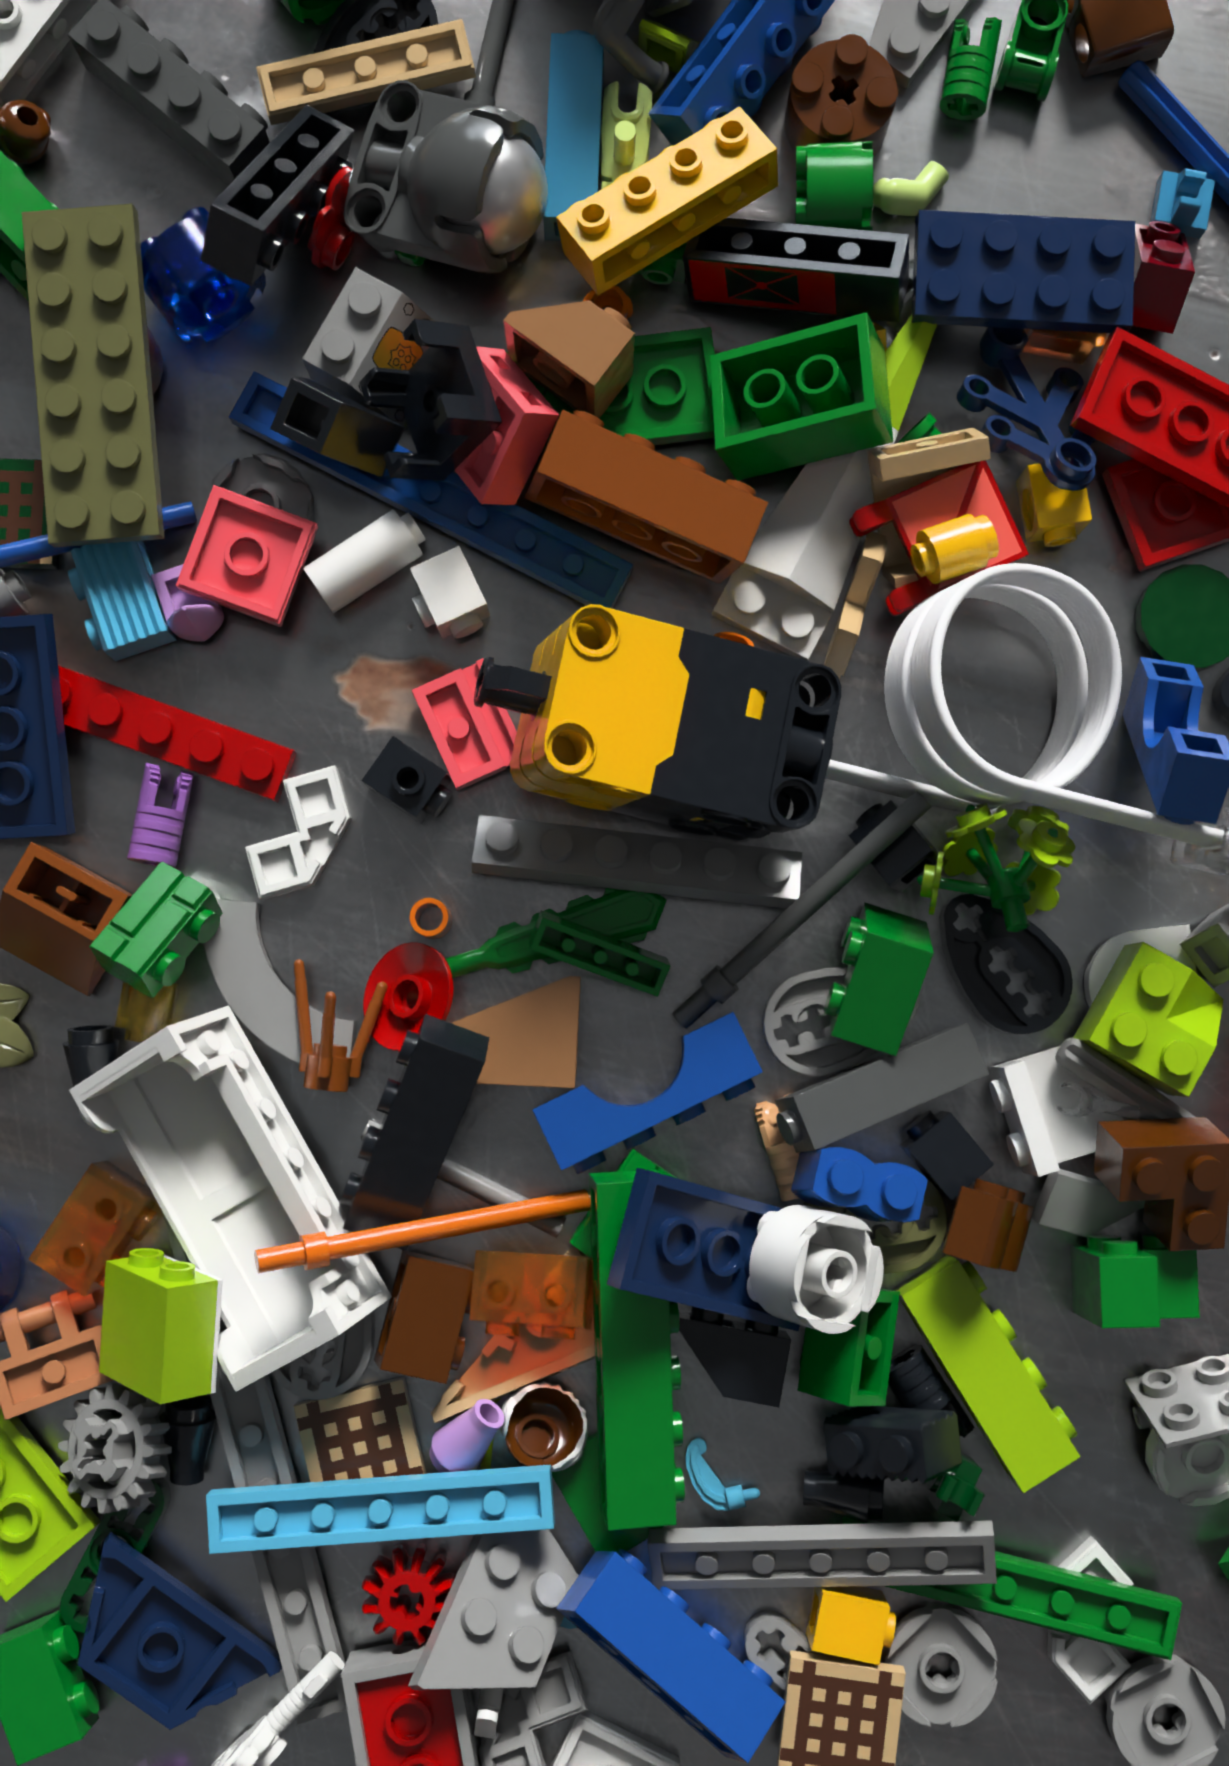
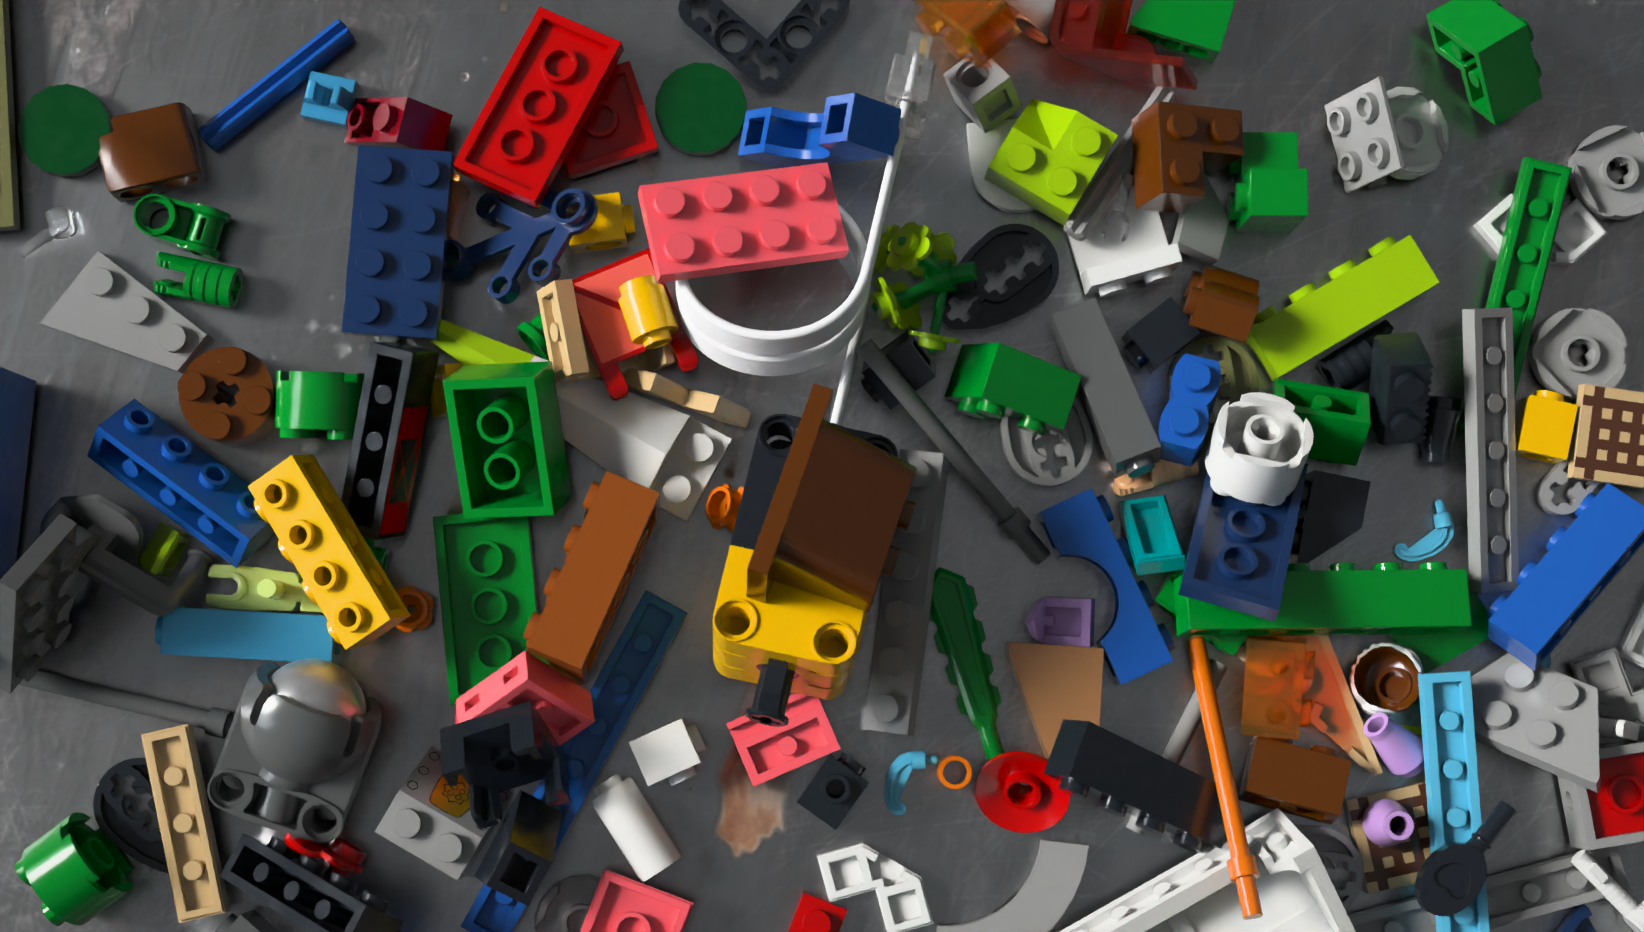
camera: 85 degrees left, 0 degrees up
dark orange plant [294,959,388,1092] -> none
red gear [362,1543,456,1646] -> none
medium nougat slope [503,300,635,419] -> none
green piece [529,910,671,997] -> none
yellowish green arm [873,161,949,216] -> none
dark green plate [926,1452,985,1521] -> none
none -> coral plate [638,162,849,283]
none -> reddish brown windscreen [746,383,917,612]
none -> medium azure piece [884,751,940,815]
none -> lavender plate [1025,596,1095,647]
none -> teal tile [1119,495,1185,576]
none -> lavender cone [1362,799,1414,847]
none -> black piece [1415,800,1517,916]

